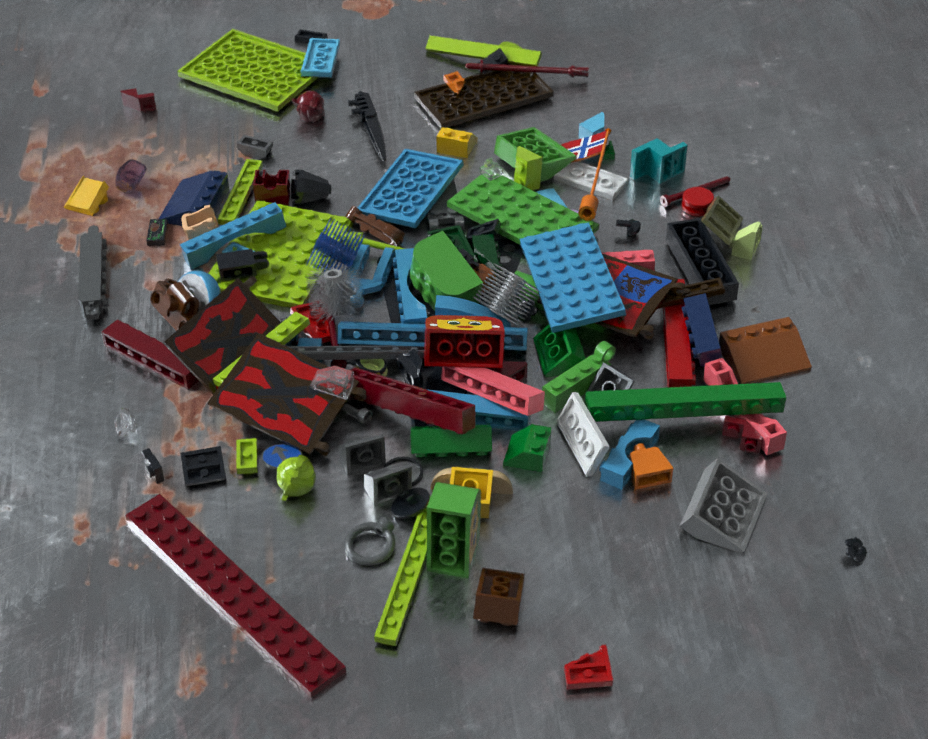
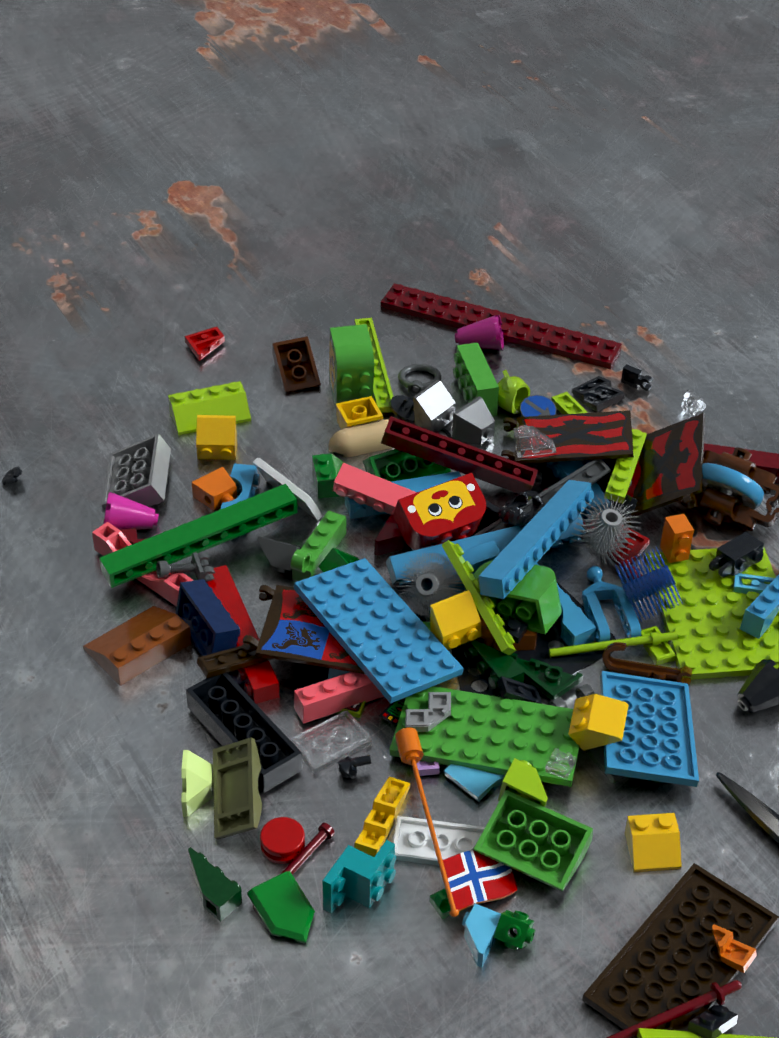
camera: 155 degrees right, 0 degrees up
none -> dark pink cone [103,492,159,530]
none -> dark grey bar [156,552,215,581]
none -> lime slope [168,381,251,435]
none -> dark green slope [188,847,242,922]
none -> yellow slope [196,415,237,460]
none -> green tile [247,871,315,944]
none -> clear tile [290,710,372,774]
none -> yellow slope [354,777,411,857]
none -> light grey tile [405,692,451,732]
none -> yellow slope [430,590,481,650]
none -> lime plate [442,540,516,655]
none -> bright green brick [453,343,499,417]
none -> dark pink cone [455,315,504,351]
none -> dark azure brick [479,480,594,599]
none -> green brick [493,910,536,950]
none -> black piece [498,492,545,528]
none -> yellow slope [568,694,629,751]
none -> orange brick [660,514,694,563]

